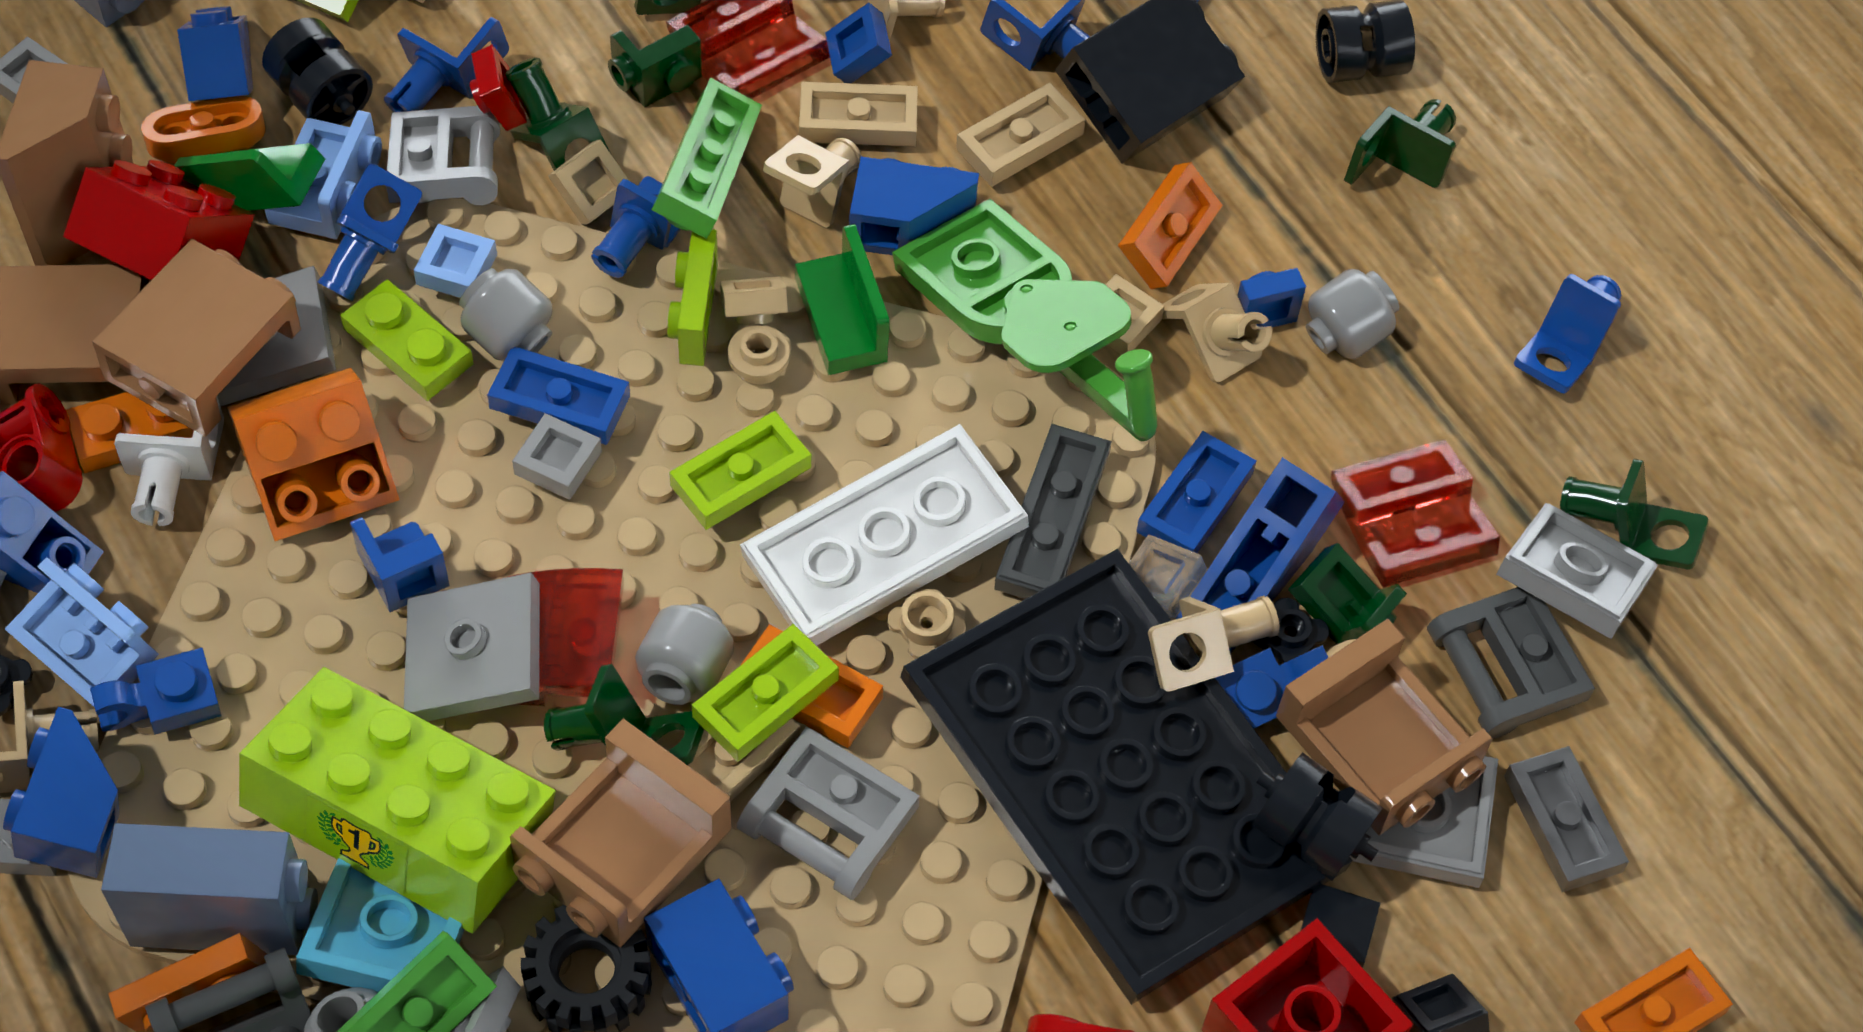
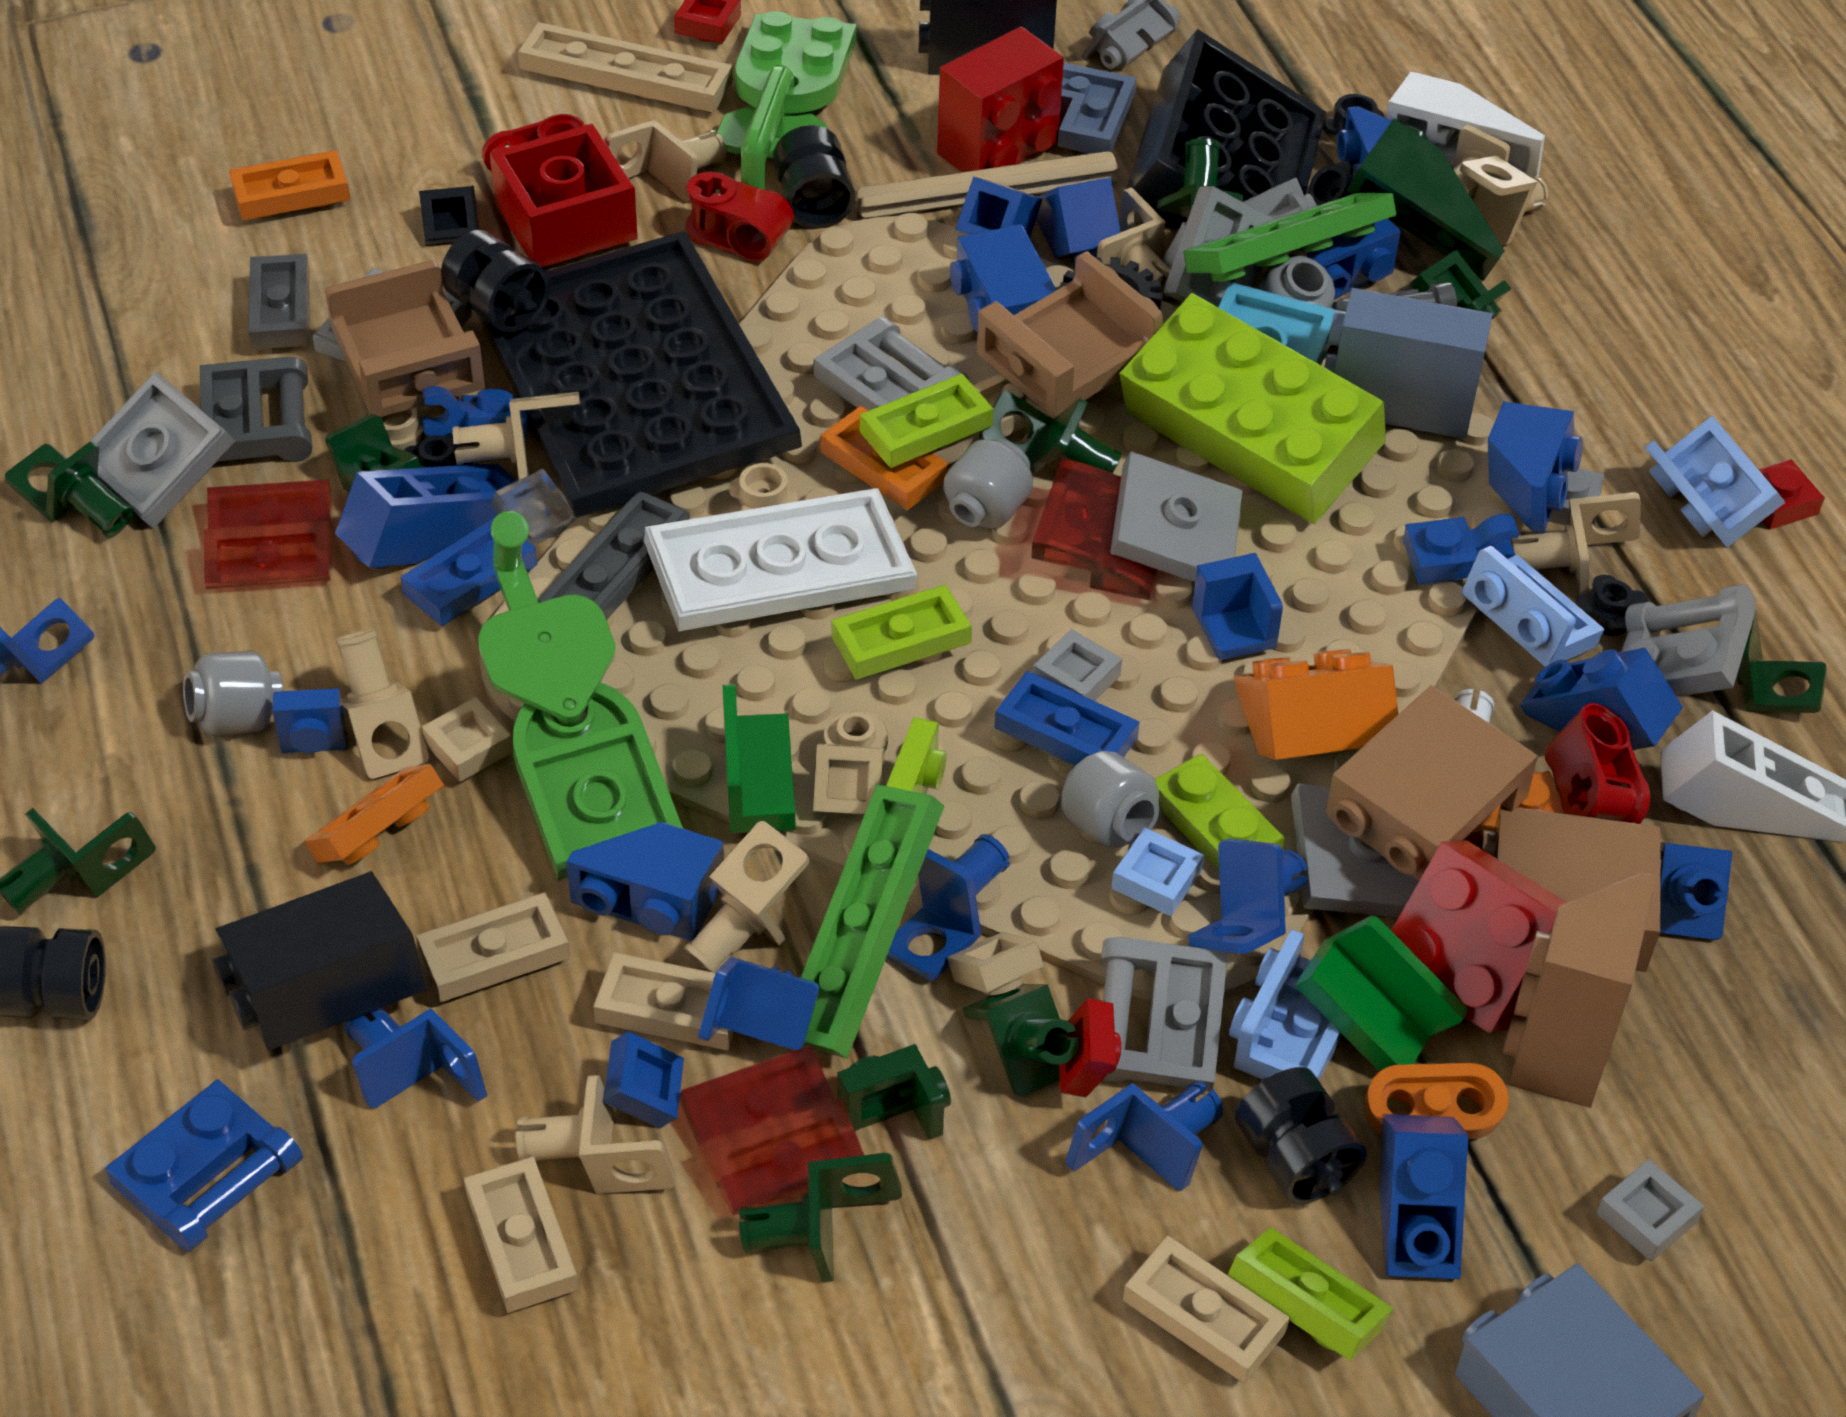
camera: 165 degrees left, 10 degrees down
none -> blue bracket [698,957,819,1050]

